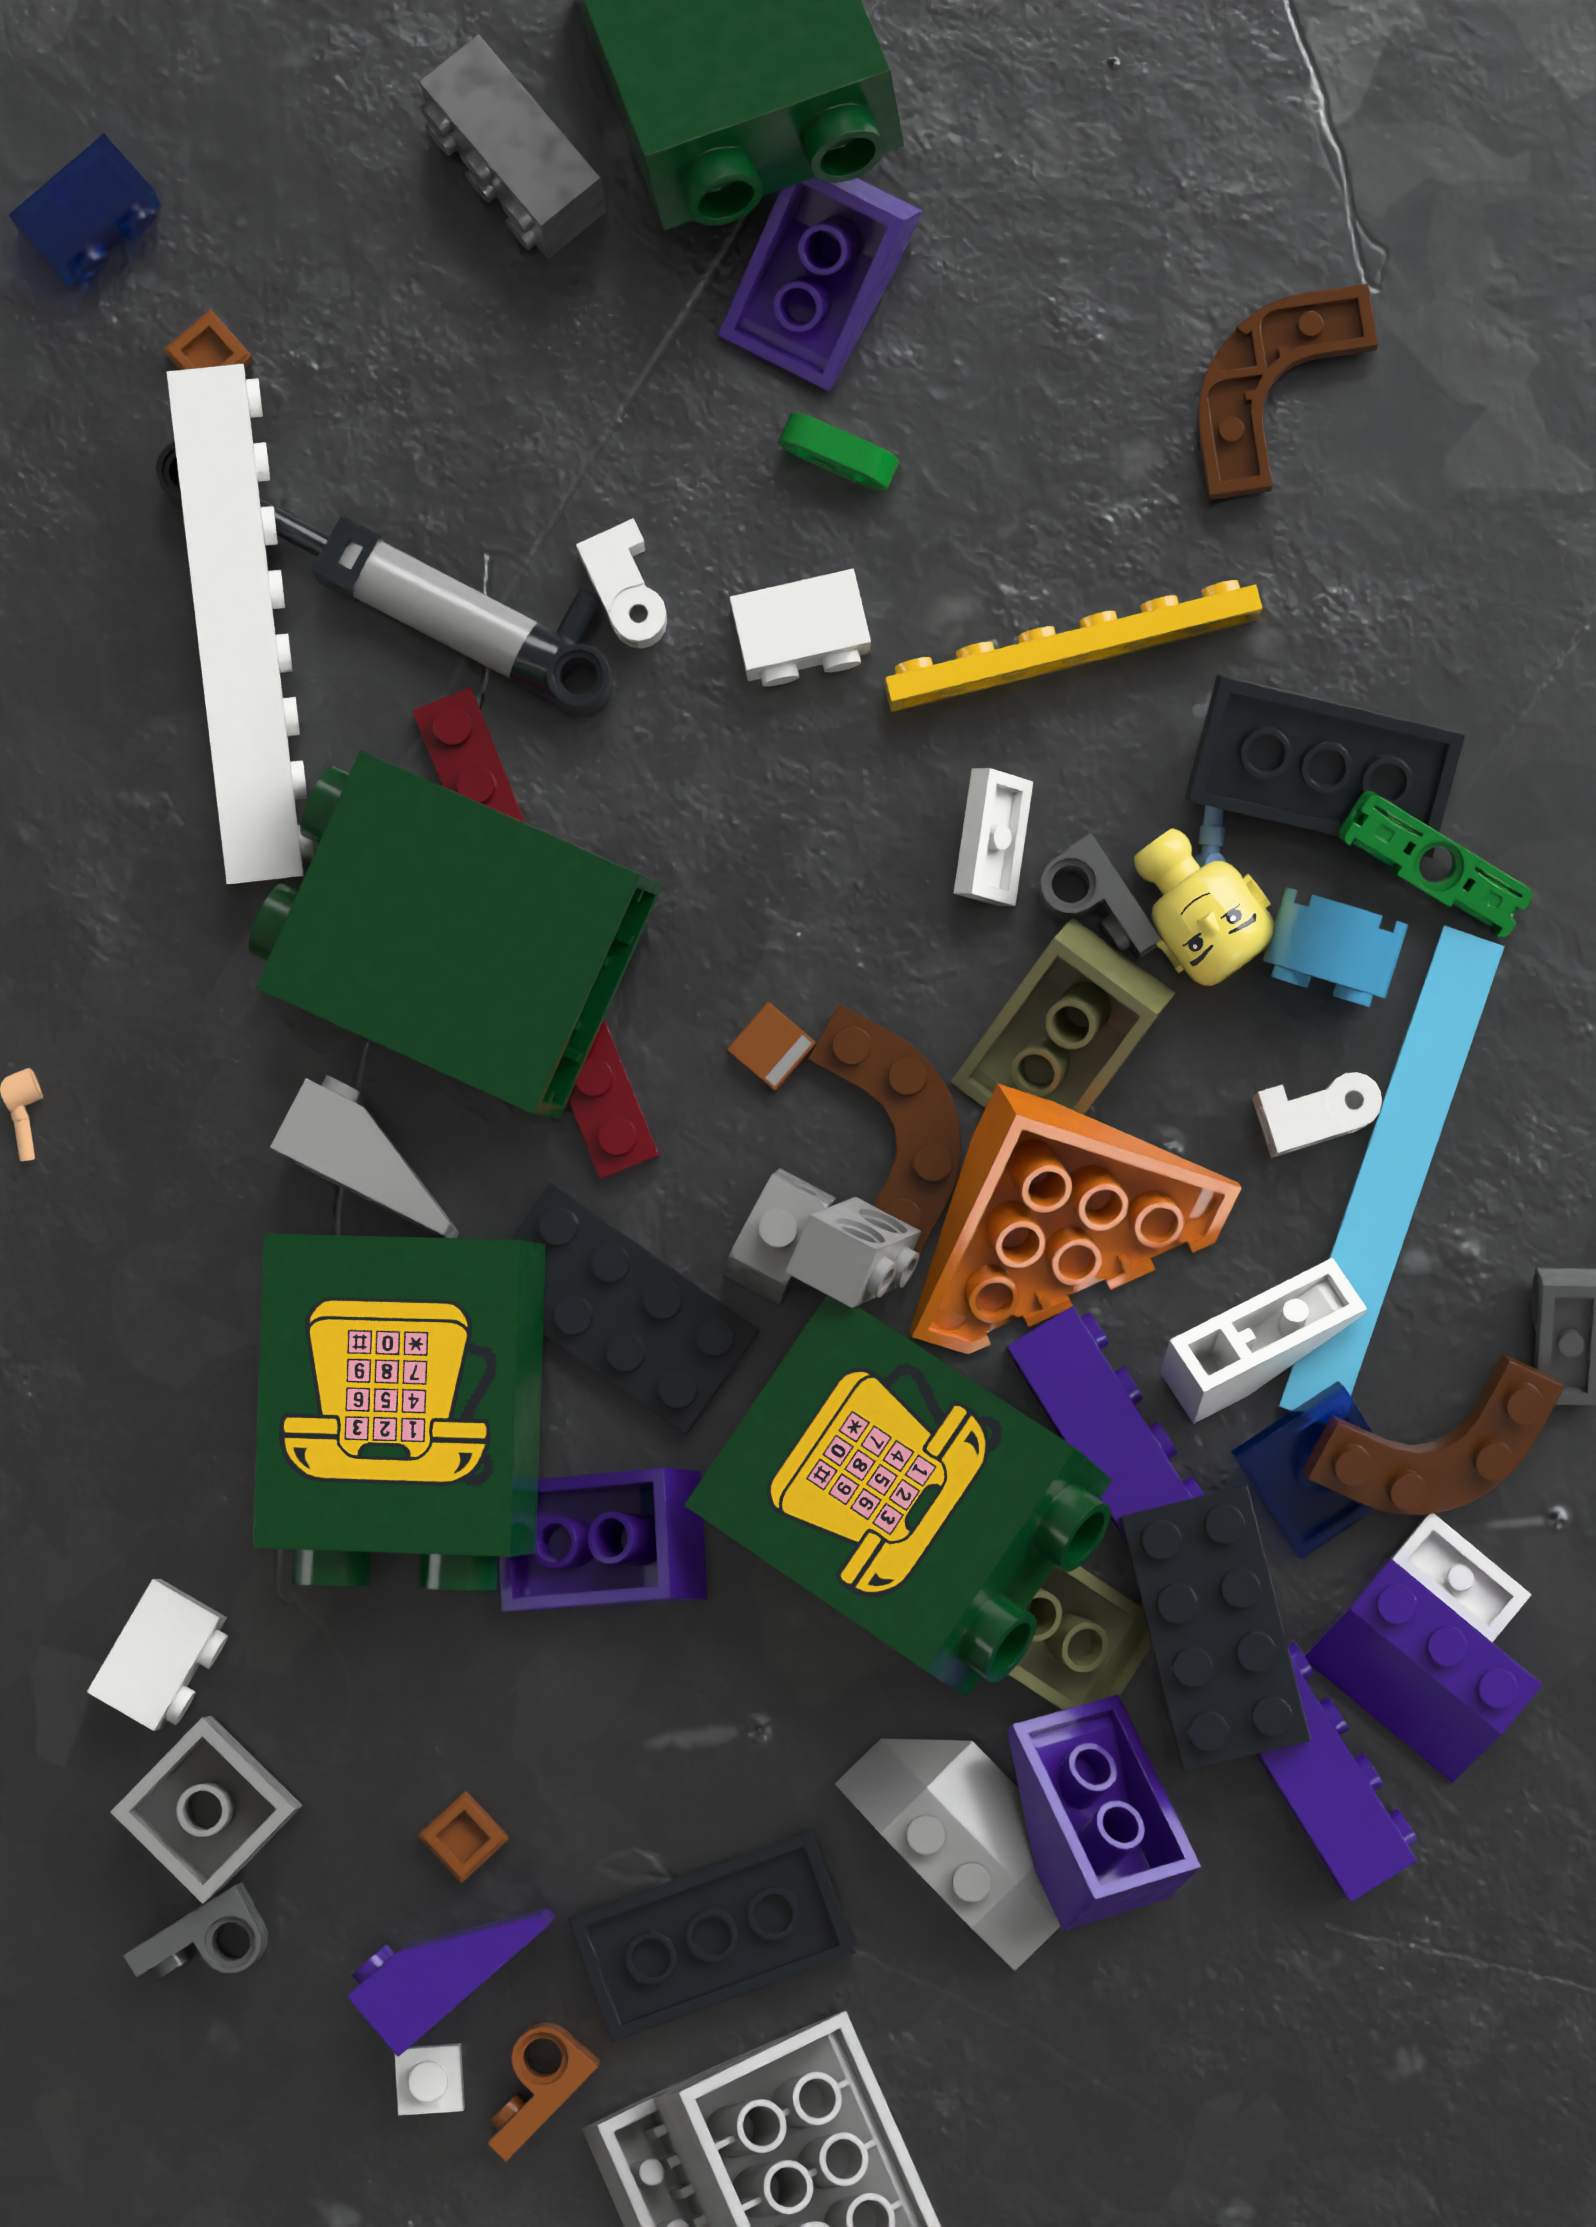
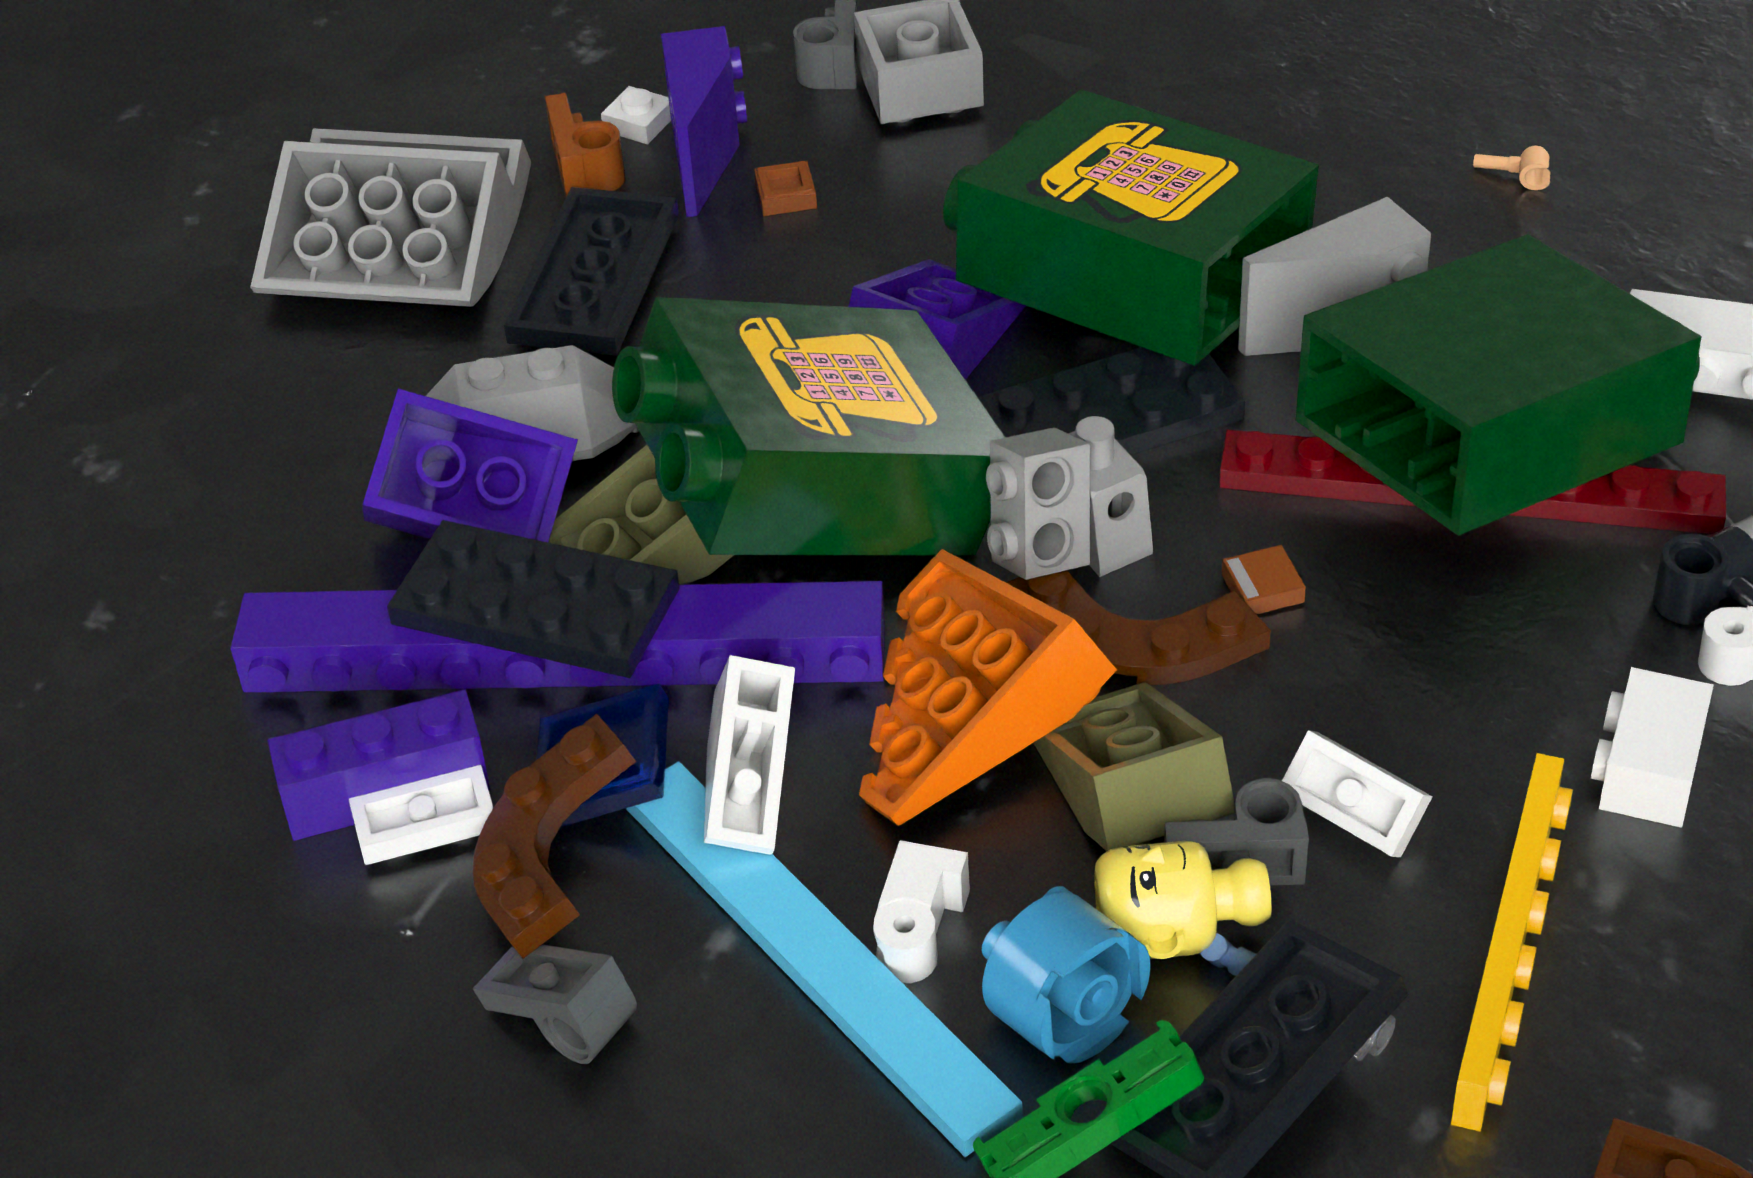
camera: 120 degrees right, 40 degrees down
white brick [87,1579,228,1731] -> none

